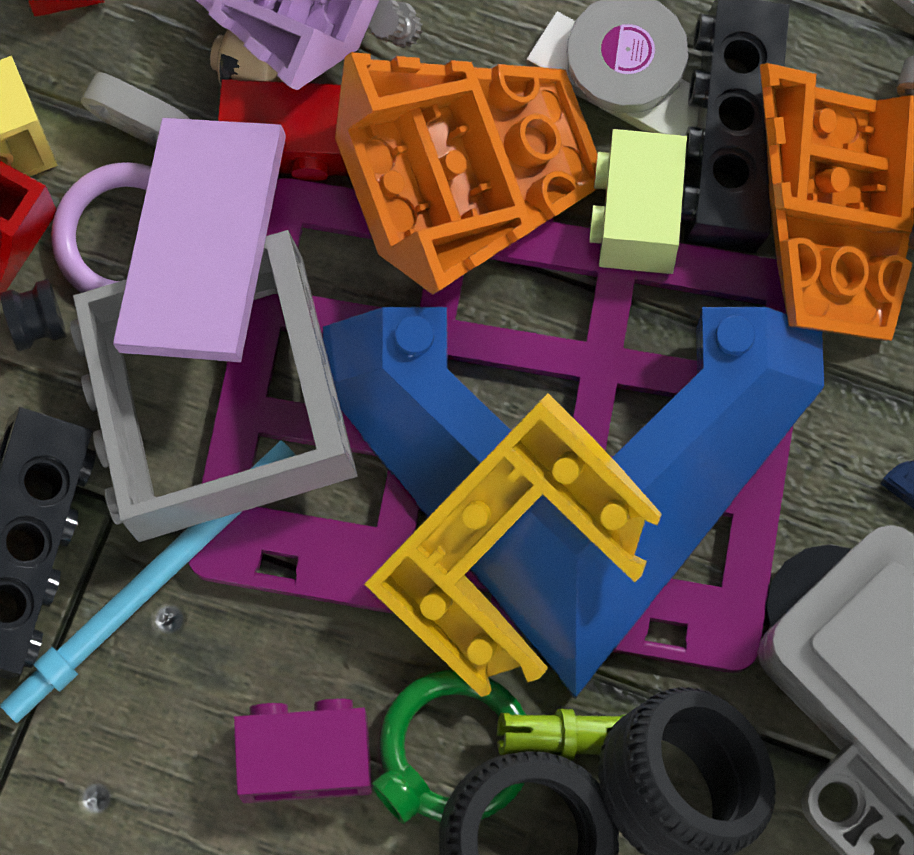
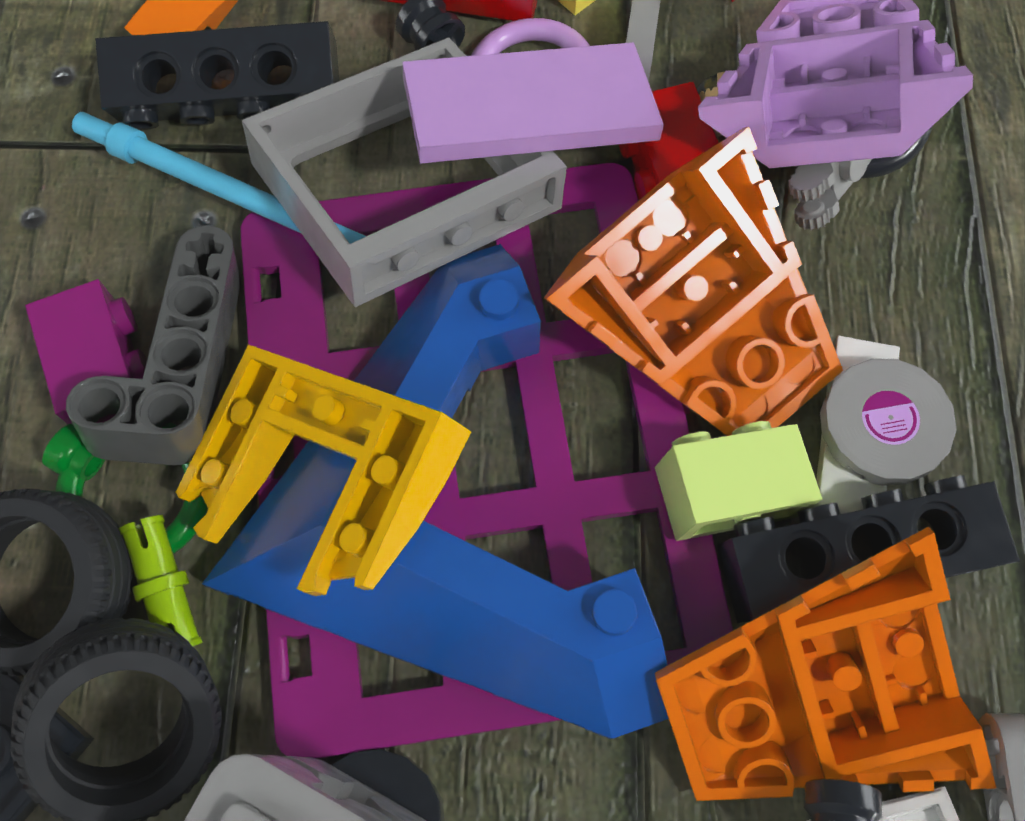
camera: 70 degrees right, 5 degrees down
none -> dark grey beam [66,226,240,465]

